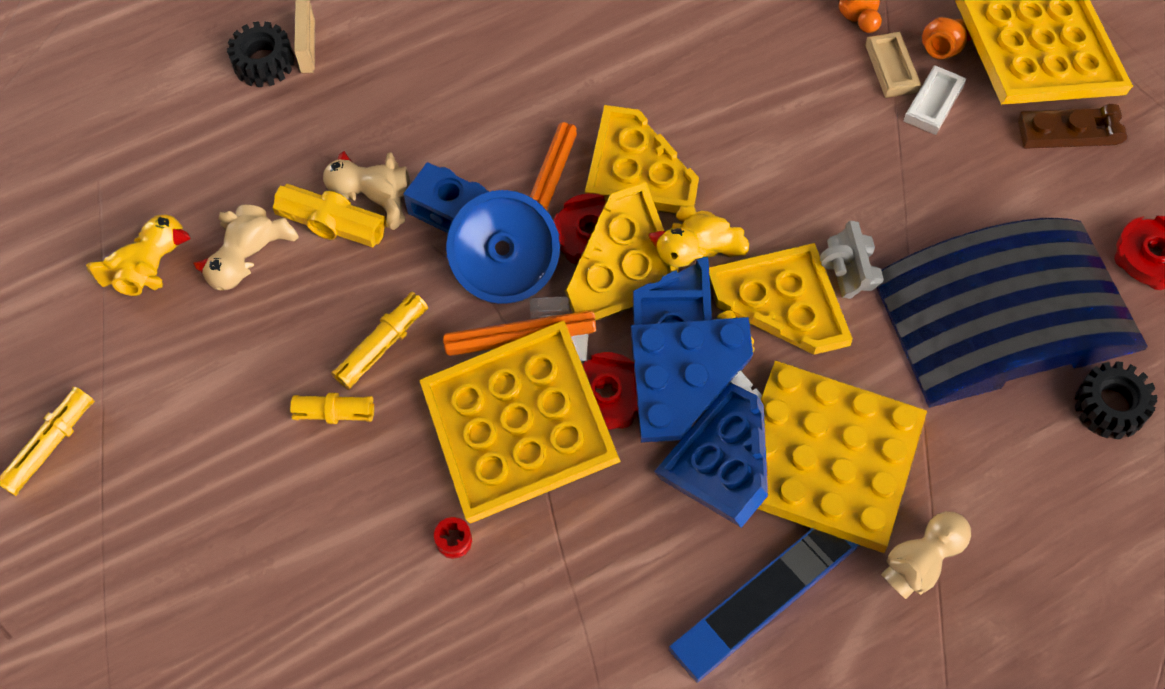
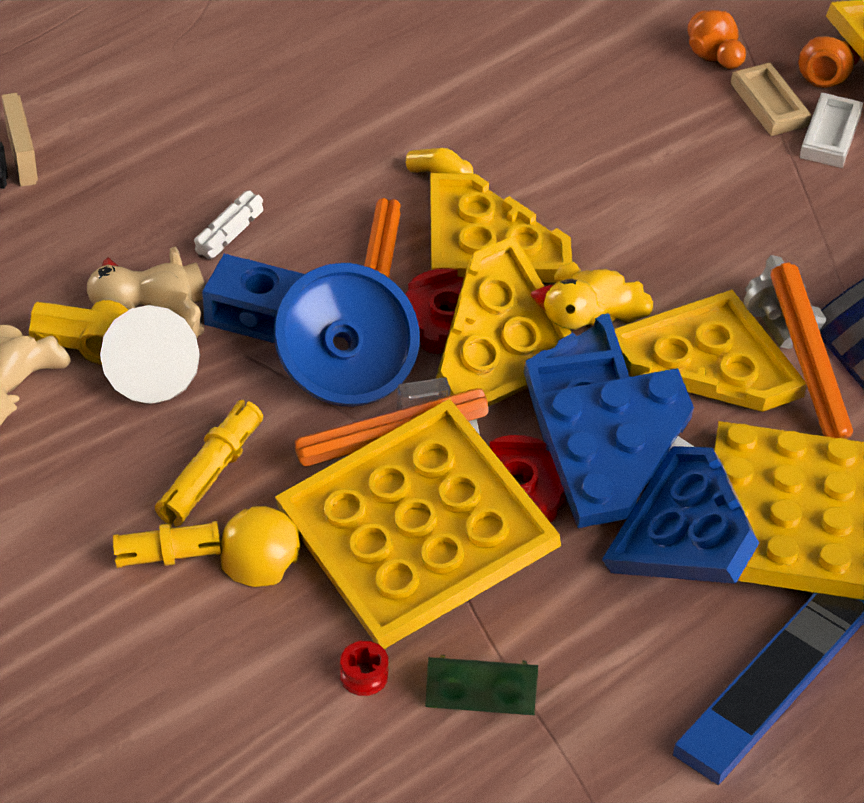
camera: 15 degrees left, 15 degrees down
none -> white tile [100,305,200,404]
none -> white axle [194,190,263,259]
none -> yellow hair [220,506,300,587]
none -> yellow arm [406,148,473,174]
none -> clear green hinge [425,654,538,715]
none -> orange axle [770,262,853,439]

